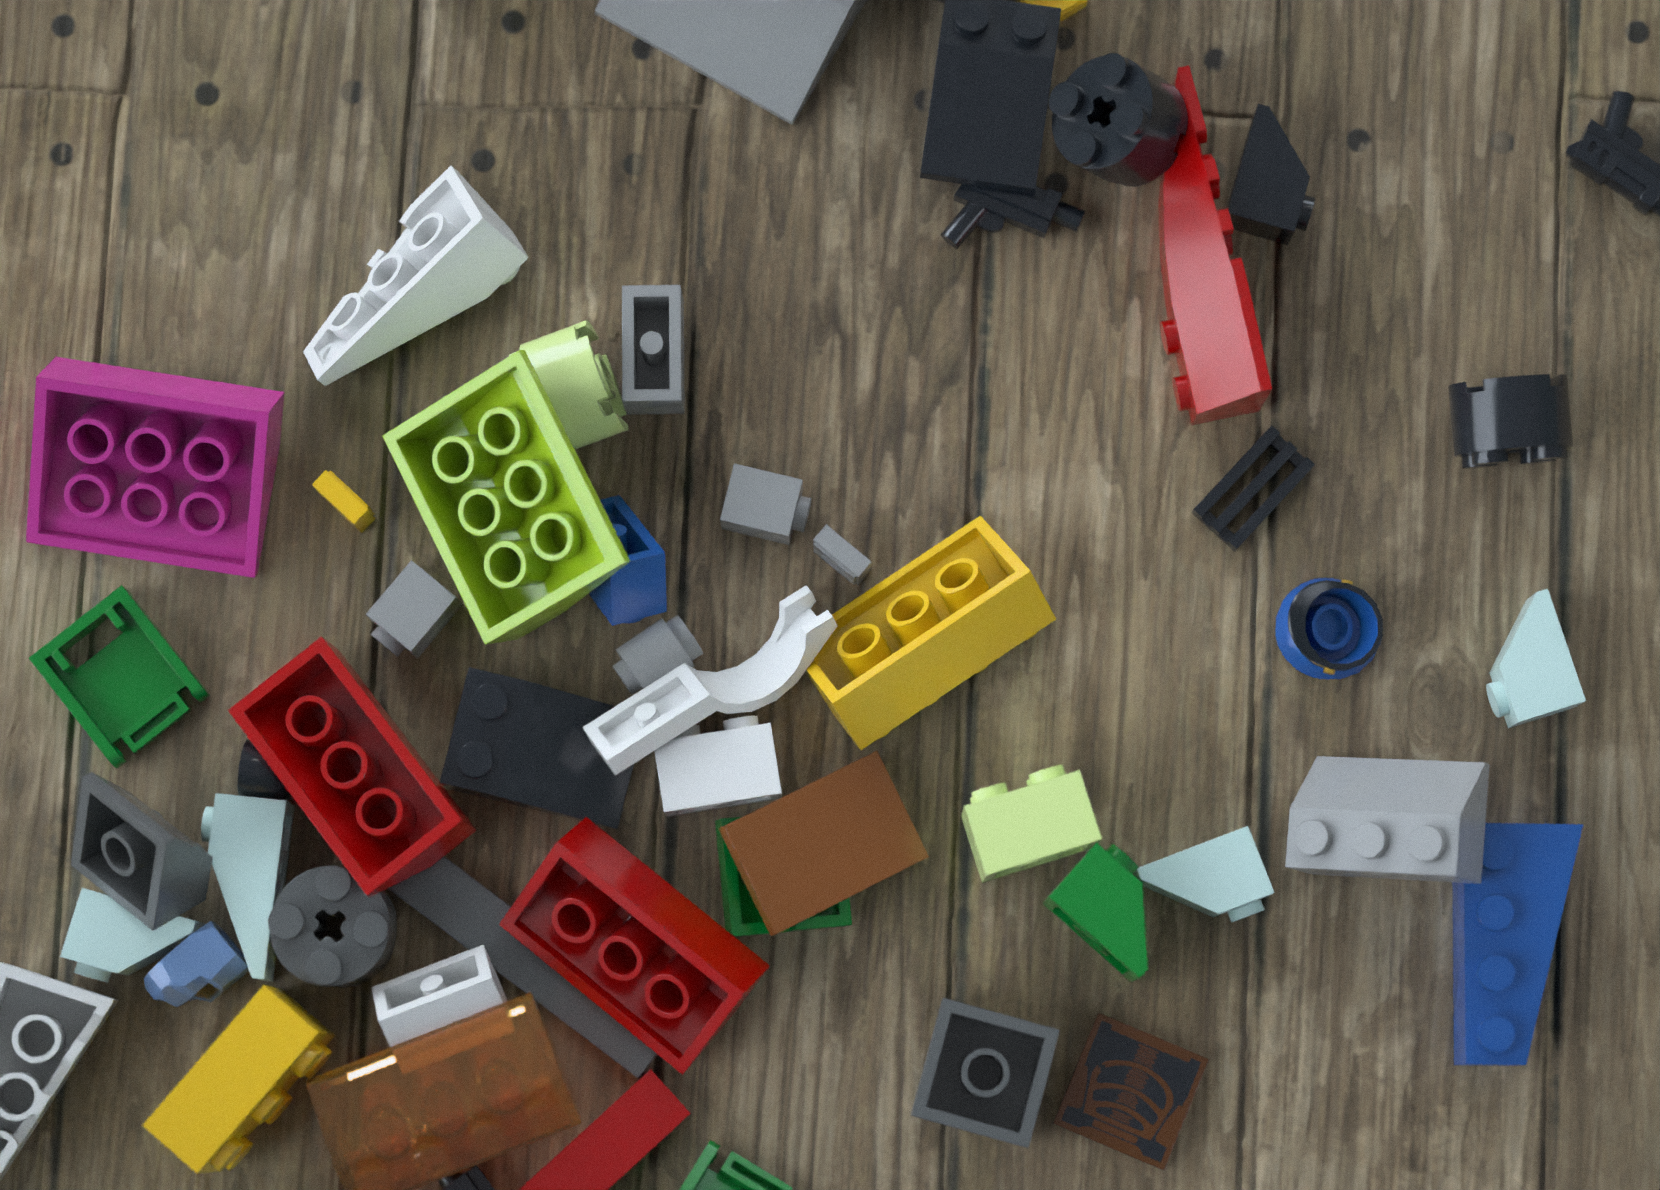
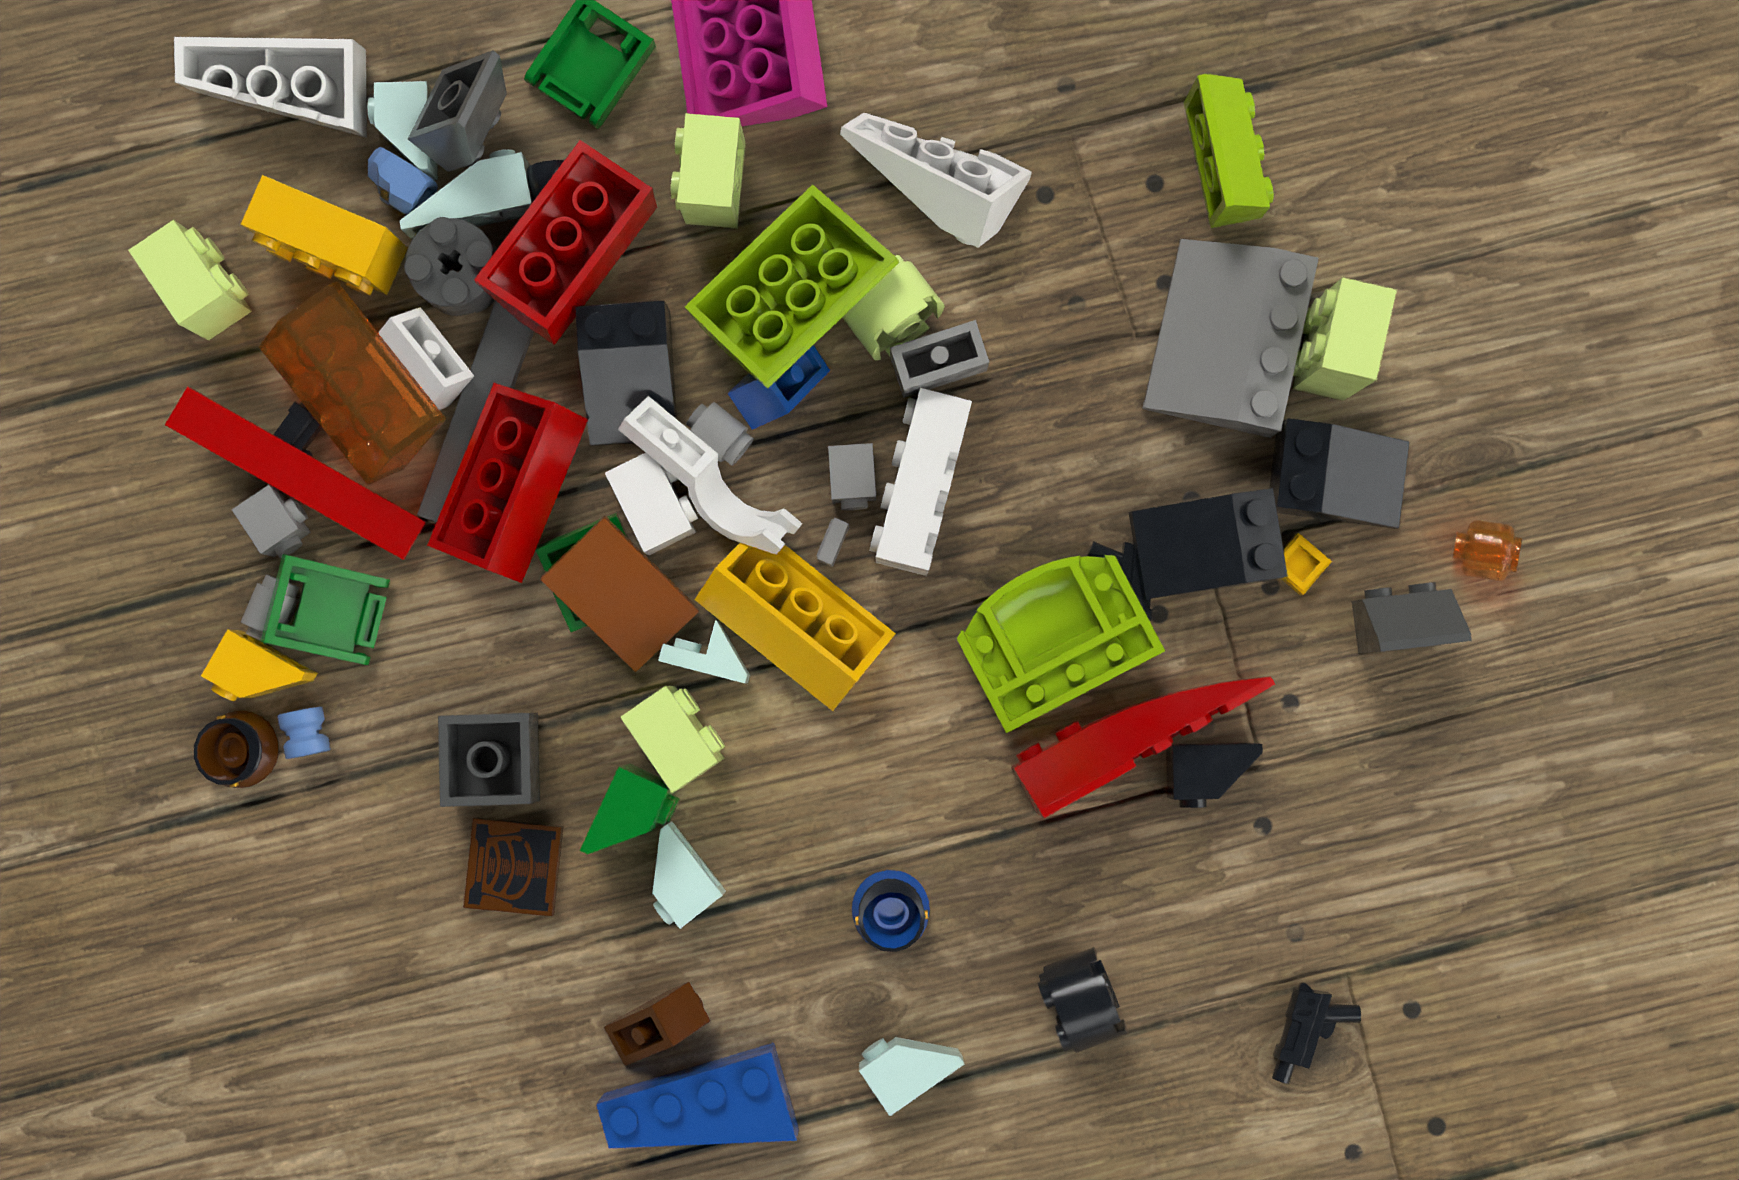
camera: 75 degrees right, 5 degrees up
yellow tile [312,470,376,533] -> none
light grey brick [366,560,462,659] -> none
black brick [1049,53,1188,187] -> none
black tile [1192,425,1315,552] -> none
light grey slope [1285,756,1490,884] -> none
none -> reddish brown slope [604,982,710,1066]
none -> light aqua slope [658,620,750,684]
none -> yellowish green brick [671,113,746,229]
none -> white wedge [869,388,972,576]
none -> lime slope [957,555,1165,733]

